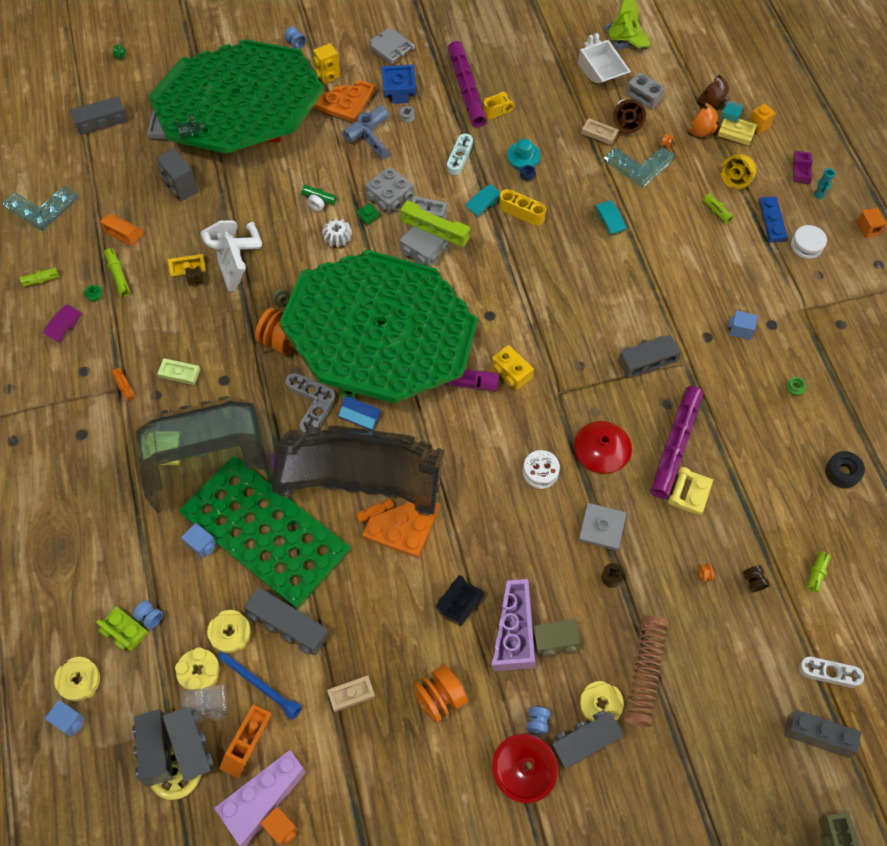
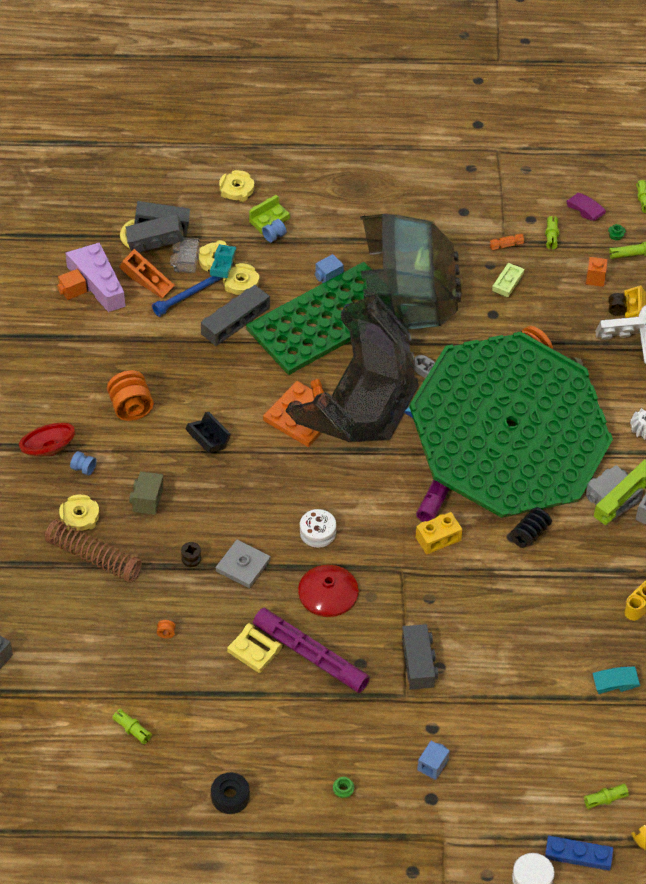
camera: 105 degrees right, 10 degrees down
medium blue brick [44,700,85,737] -> none
tan plate [327,675,375,712] -> none
lavender wedge [492,579,536,672] -> none
dark grey brick [552,709,624,769] -> none
dark brown wheel [743,565,770,593] -> none
white beam [799,657,864,688] -> none
none -> teal slope [210,244,236,278]
none -> black piece [510,507,552,548]
none -> lime pin [545,216,559,249]
none -> orange brick [586,257,608,287]

